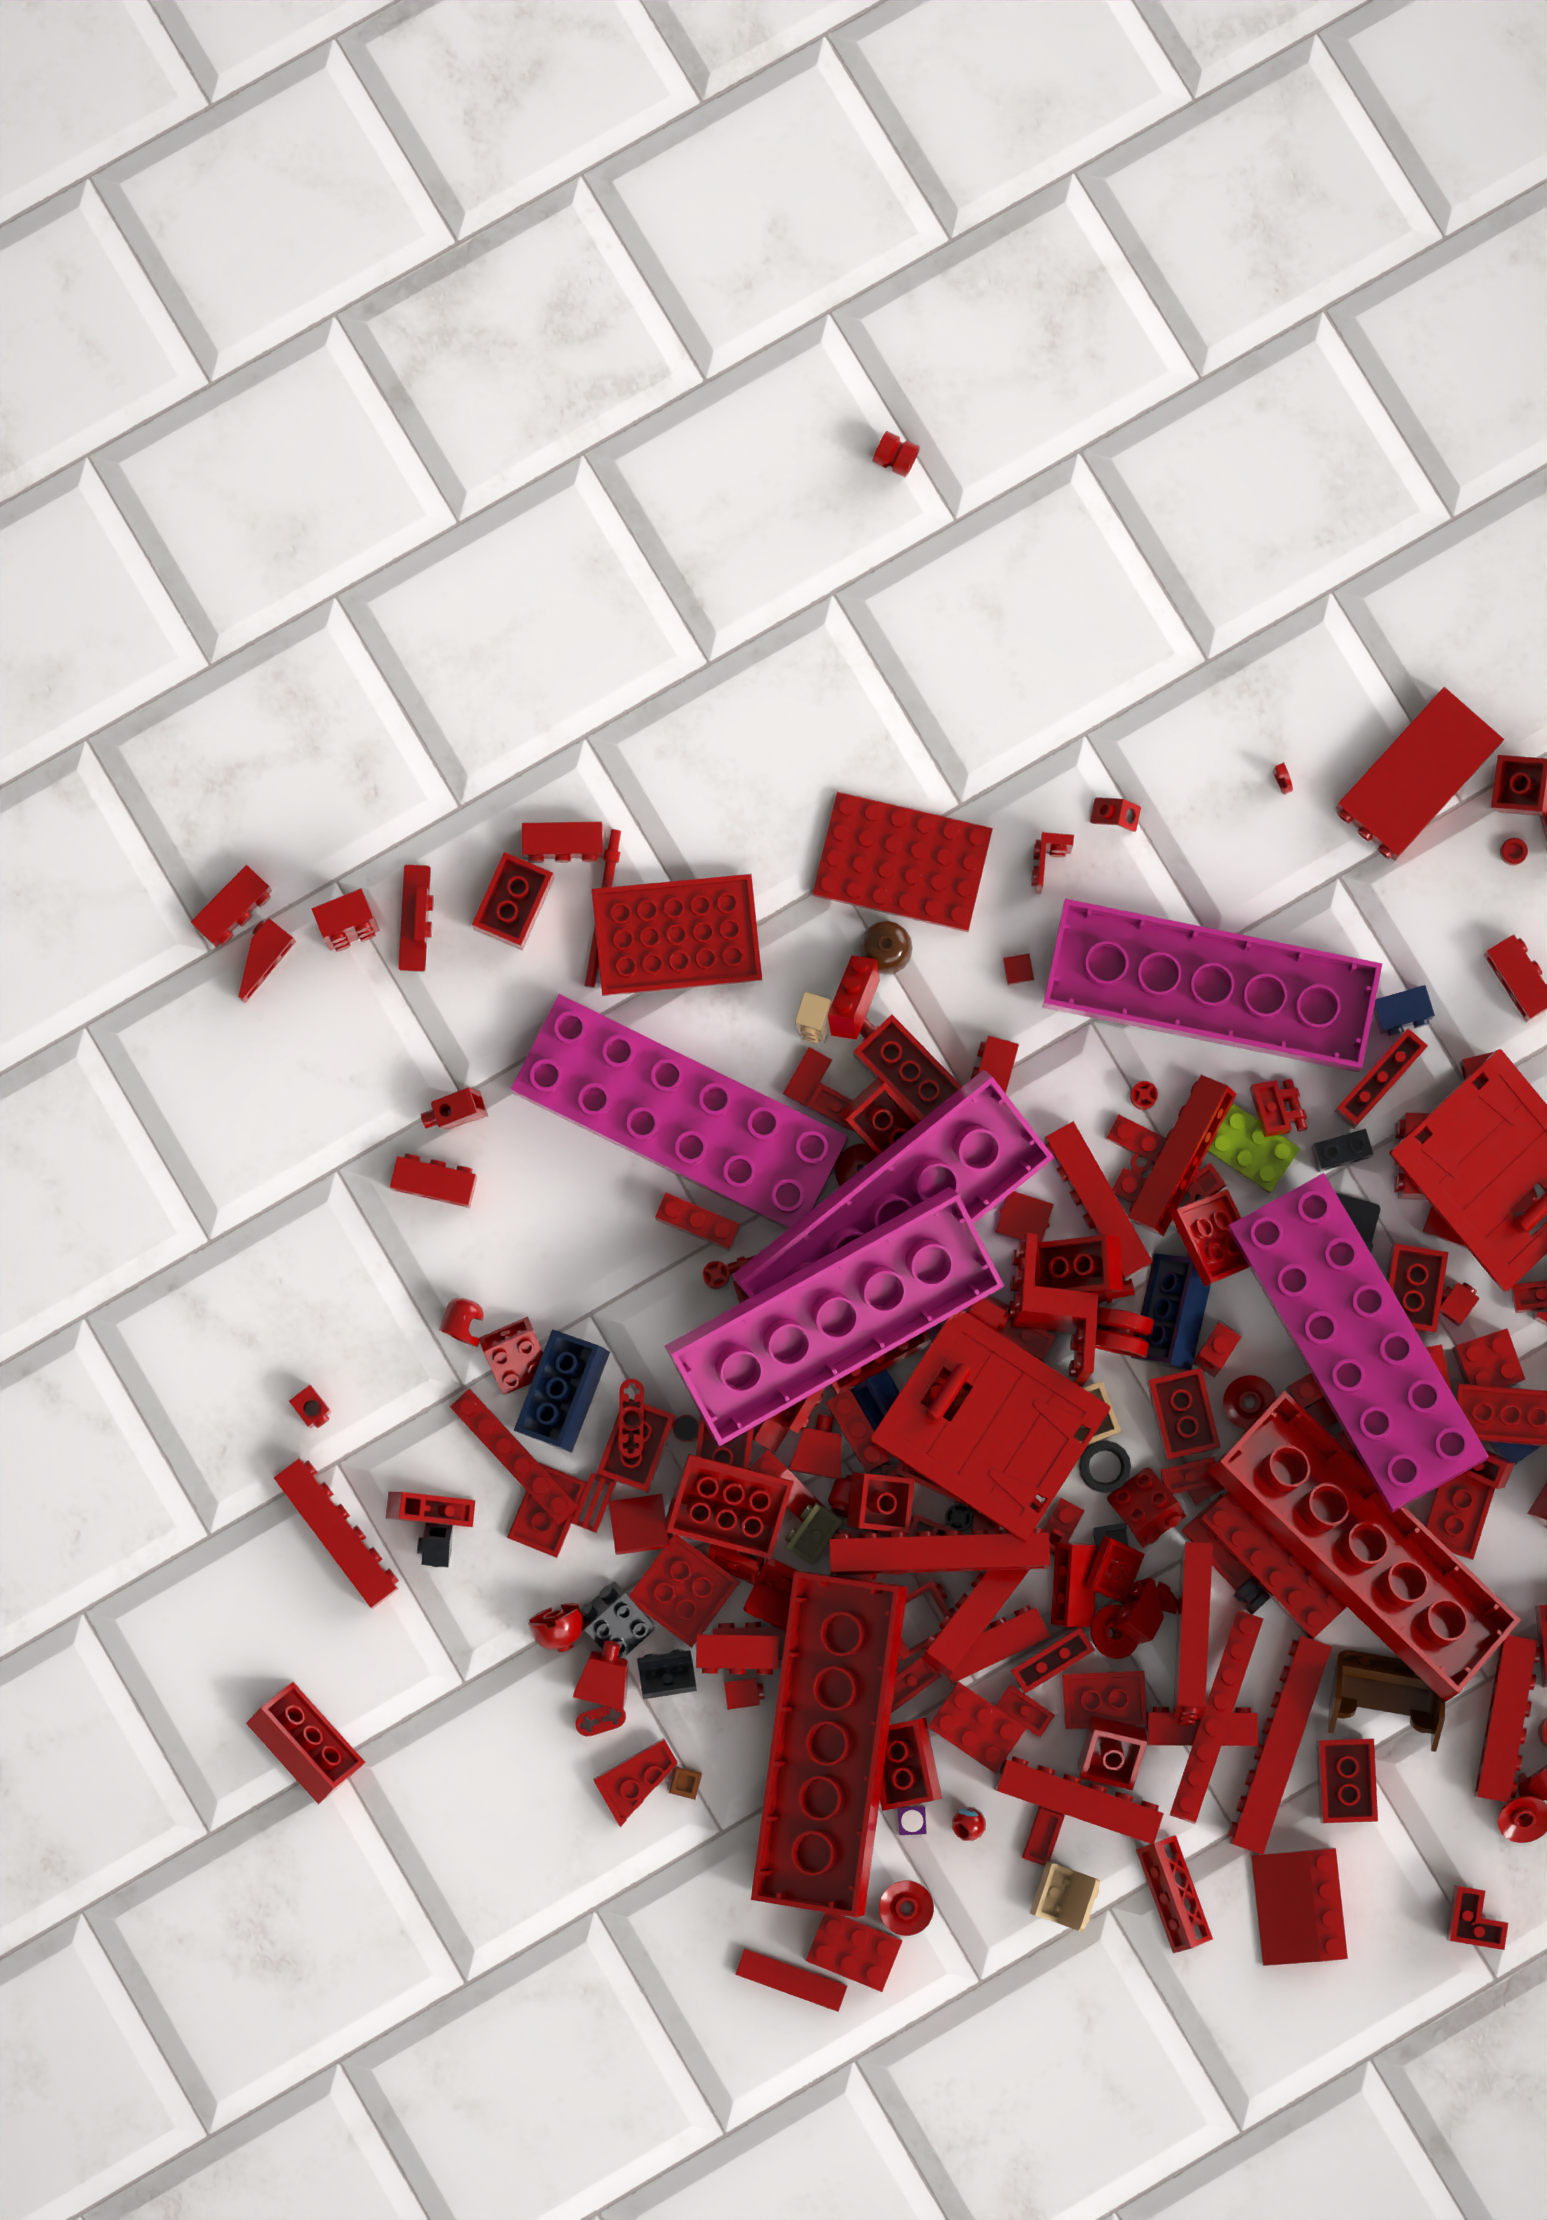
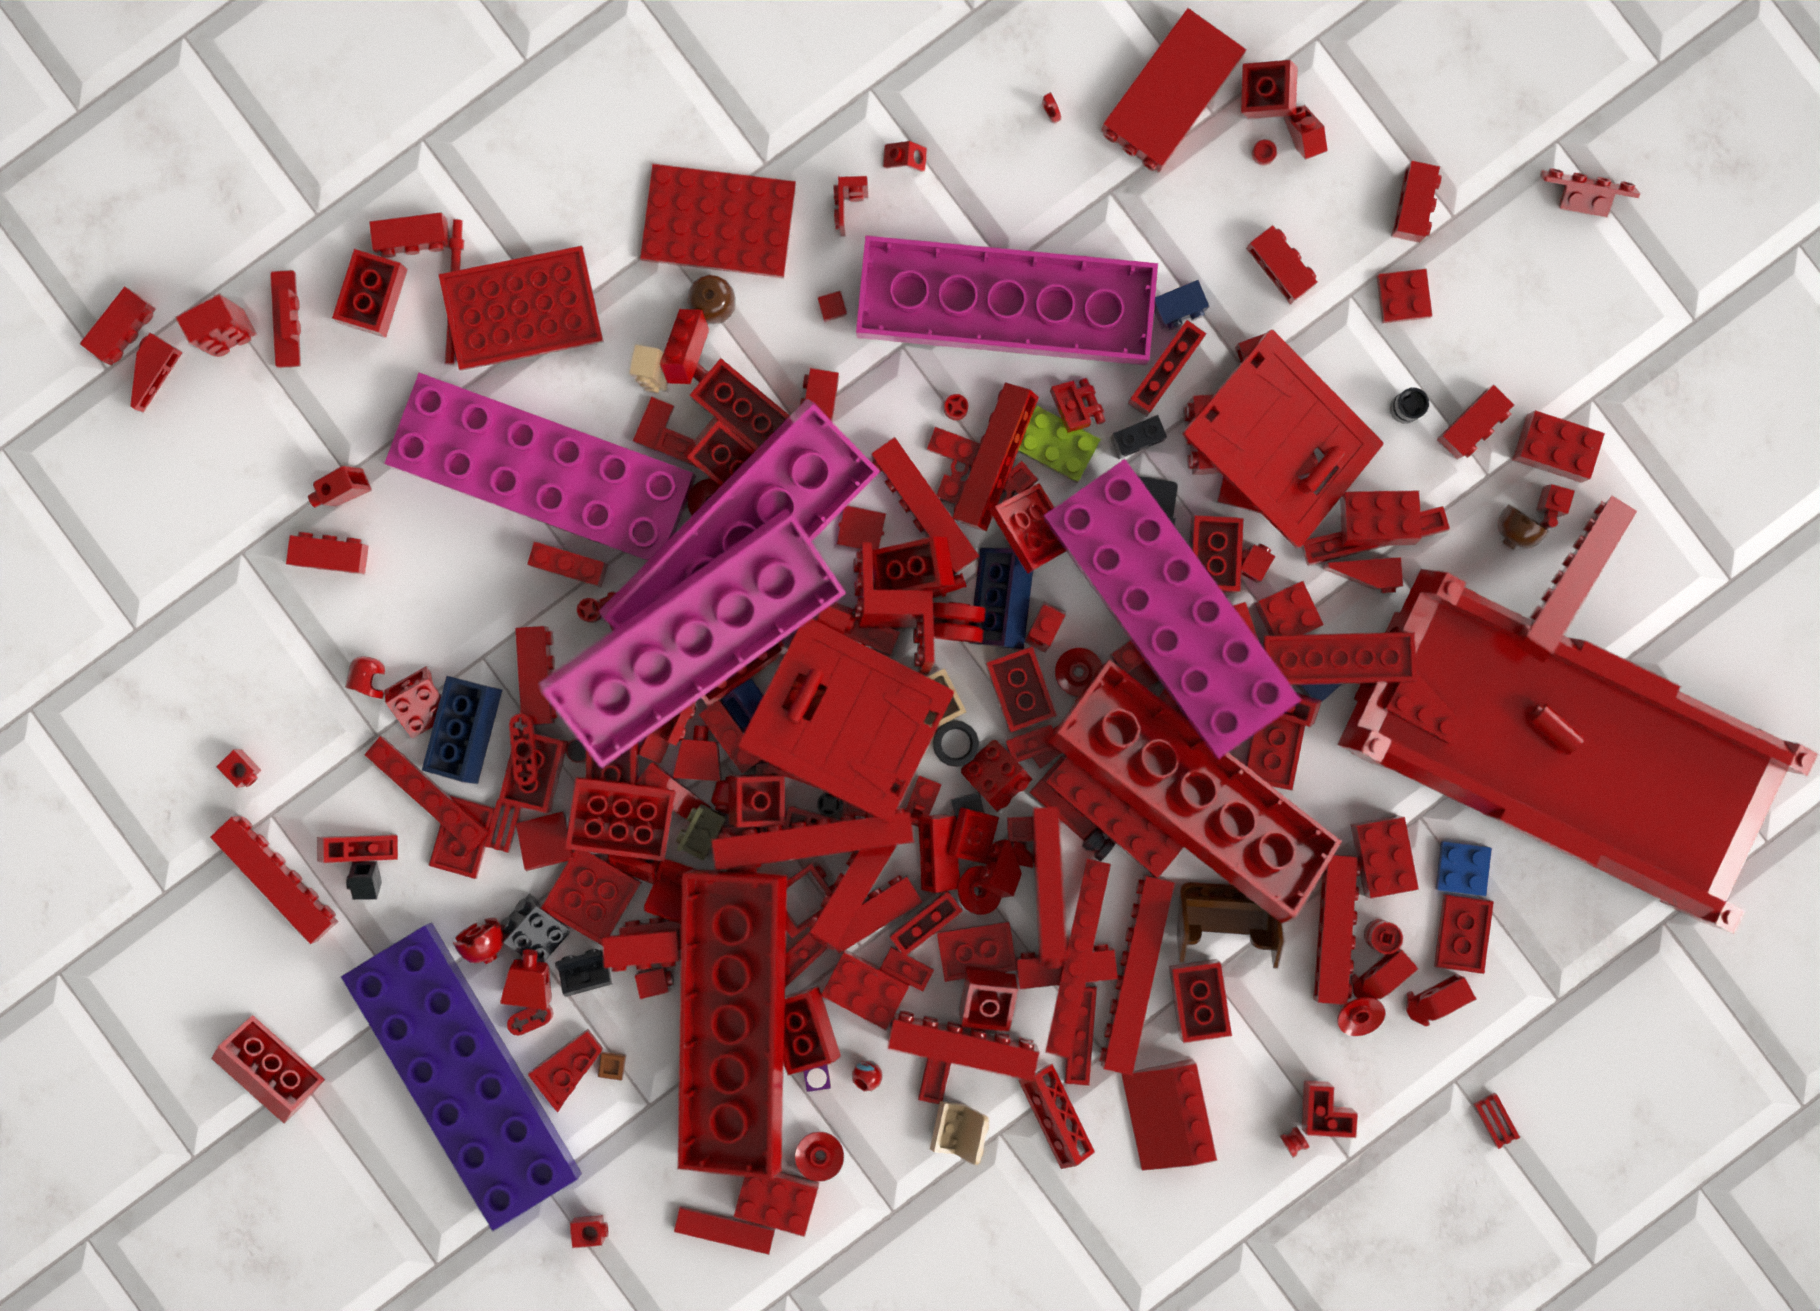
camera: 10 degrees left, 5 degrees up
none -> dark purple plate [340,922,582,1232]
none -> red brick [515,626,558,726]
none -> red brick [570,1215,609,1248]
none -> red plate [1007,816,1033,842]
none -> red tile [1064,986,1097,1086]
none -> red wheel [1280,1126,1310,1157]

